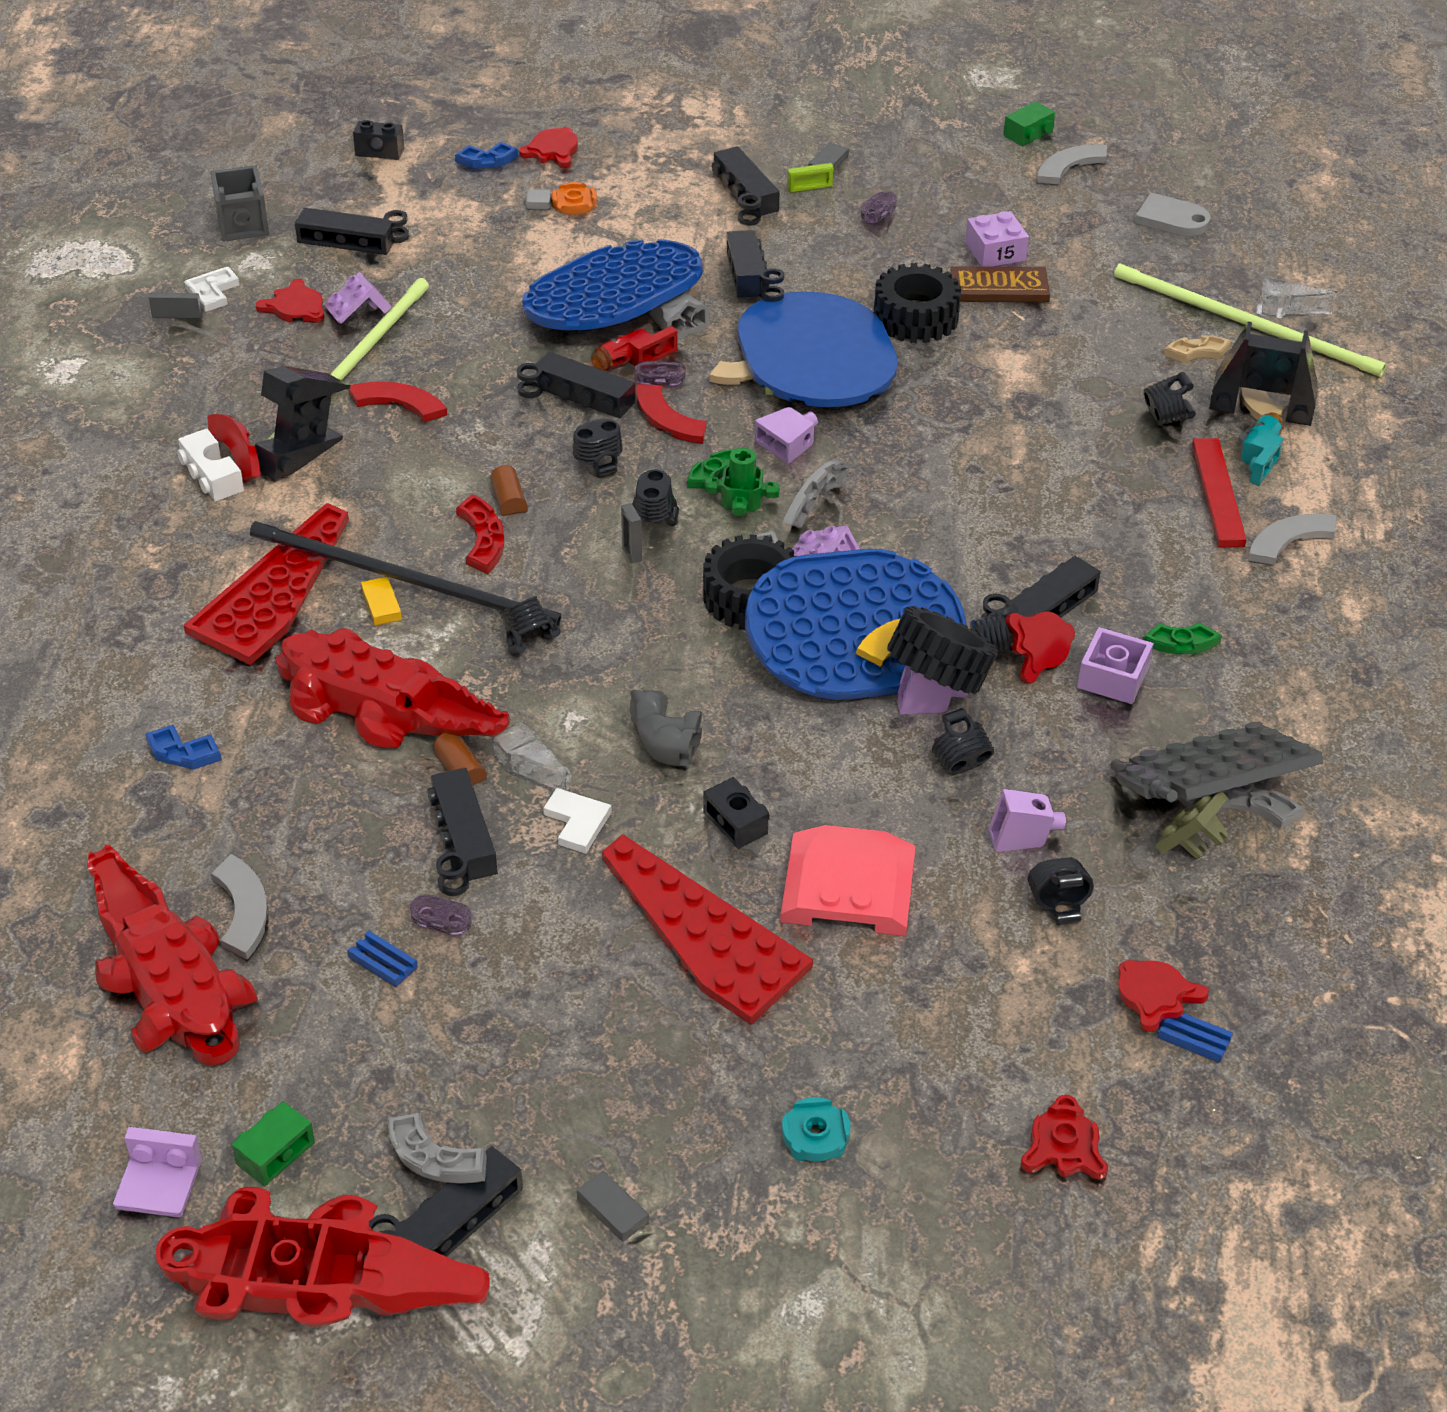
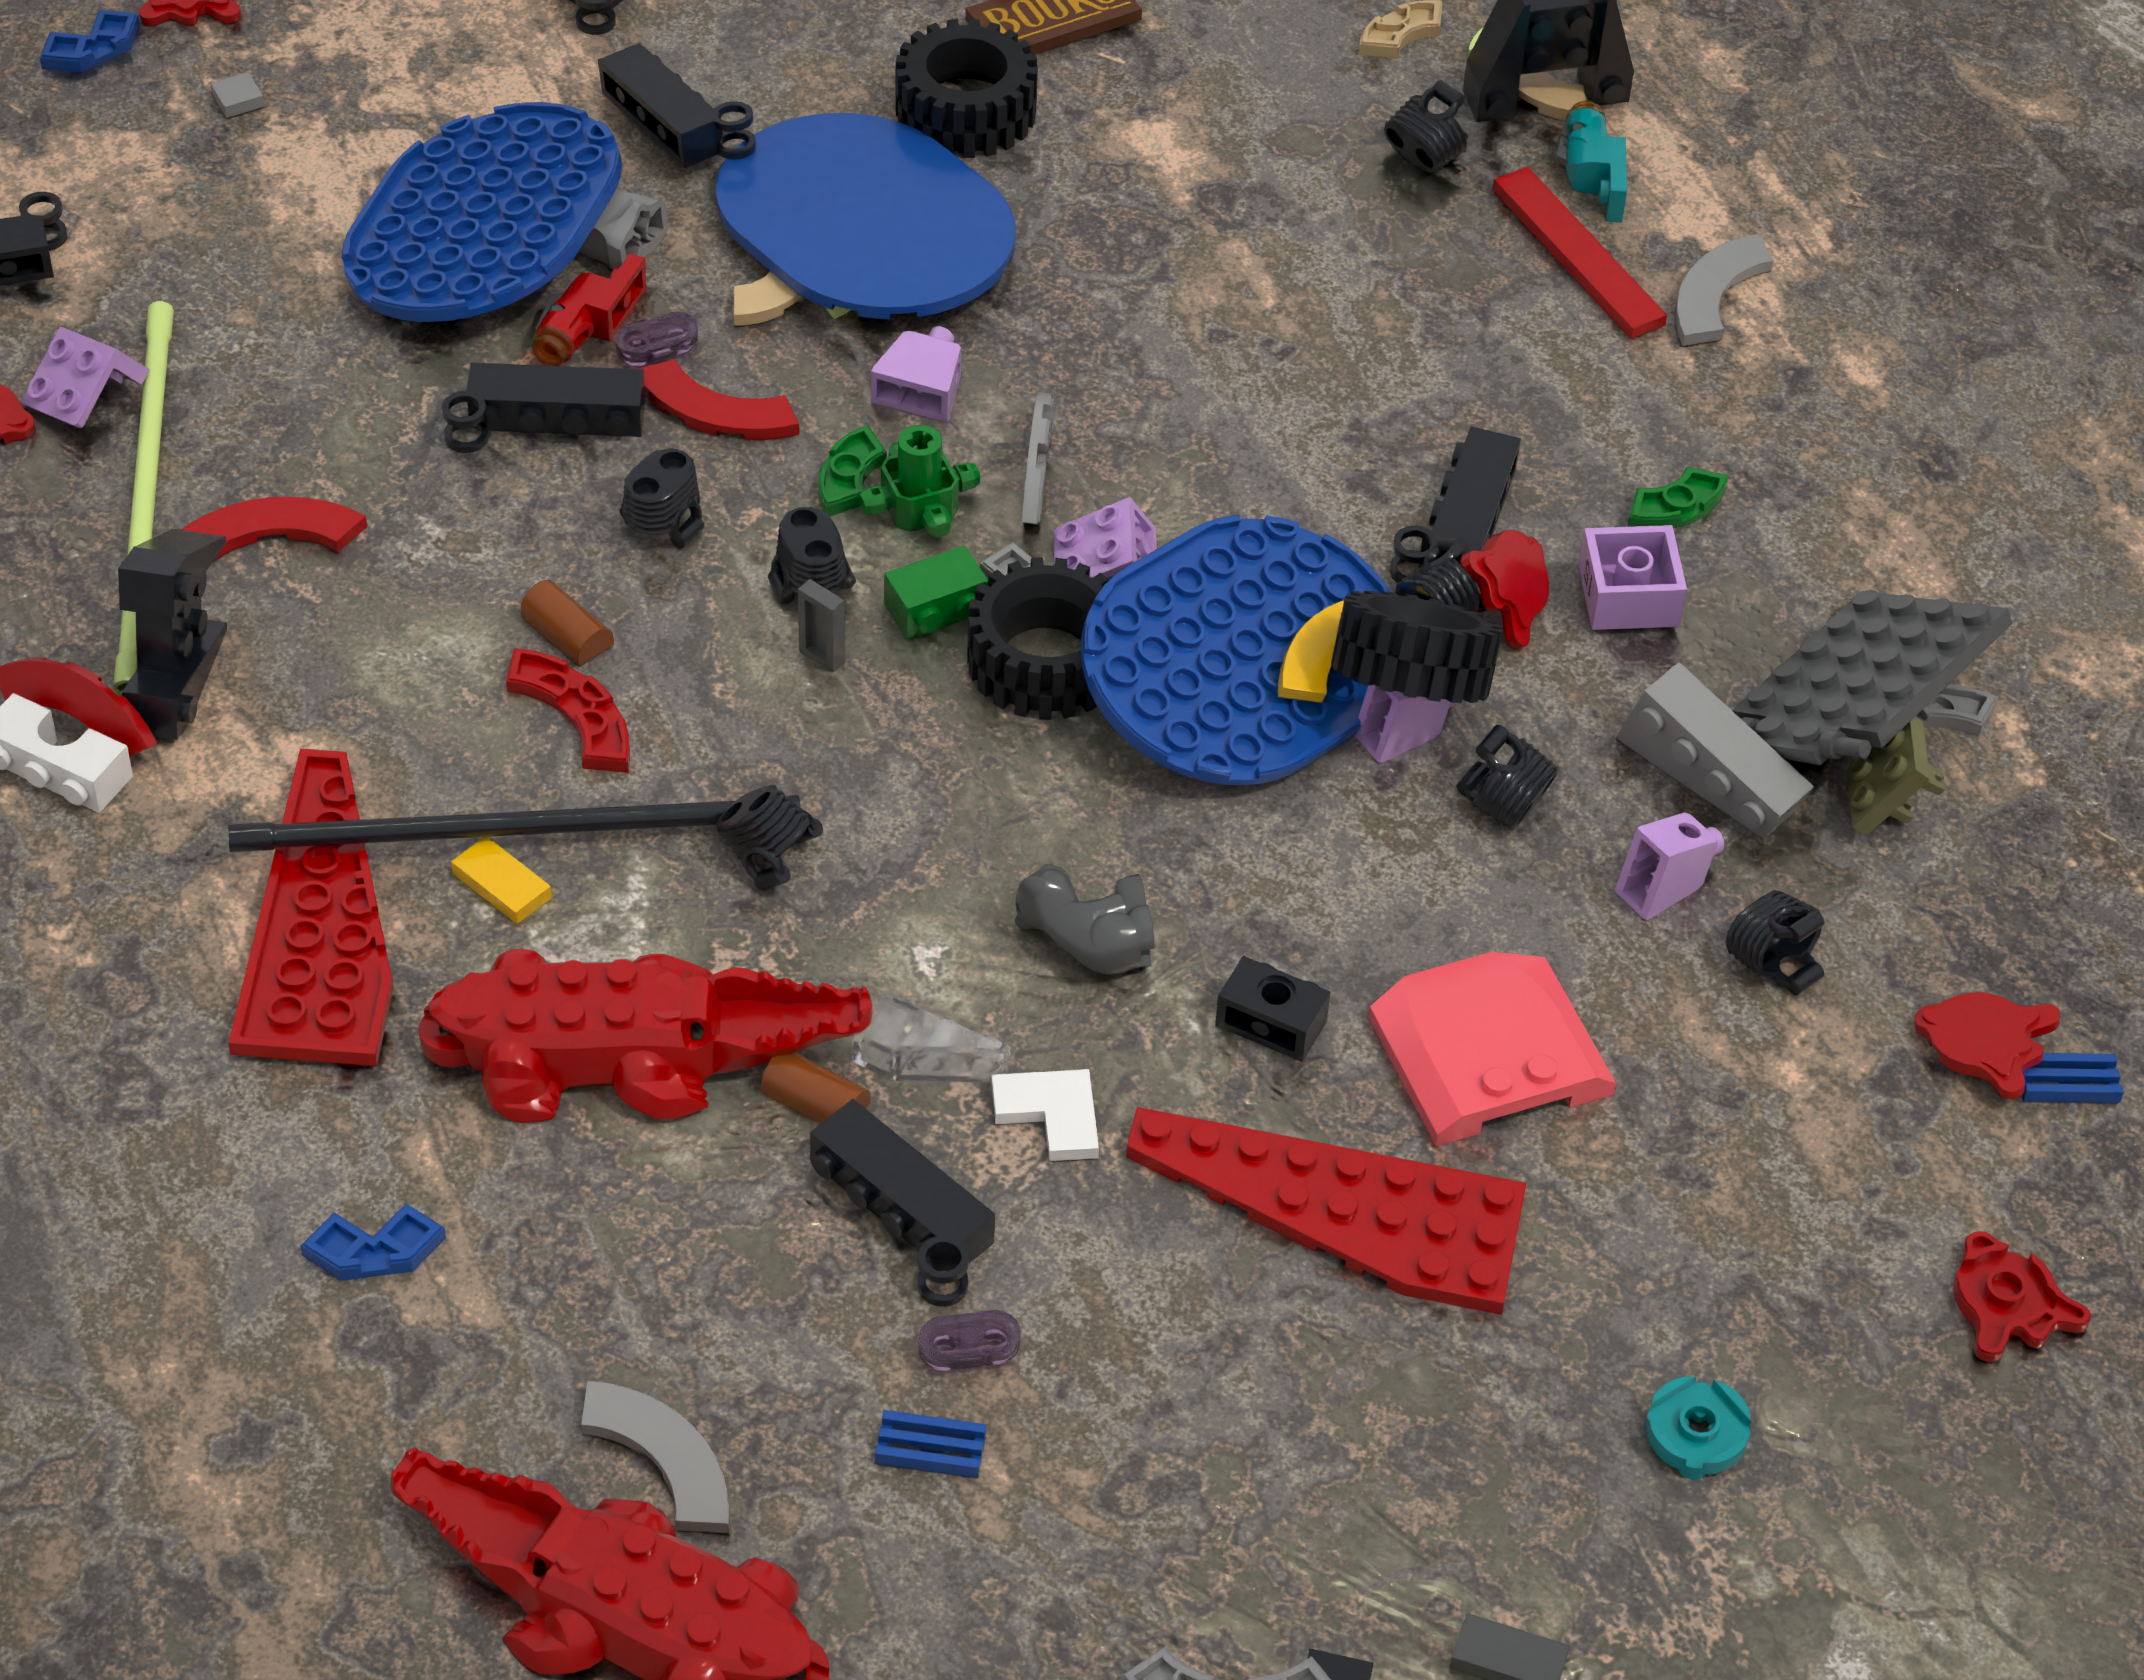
camera: 30 degrees left, 5 degrees up
orange tile [551,182,597,215] -> none
none -> green brick [884,545,988,639]
none -> light grey wedge [1616,662,1814,839]

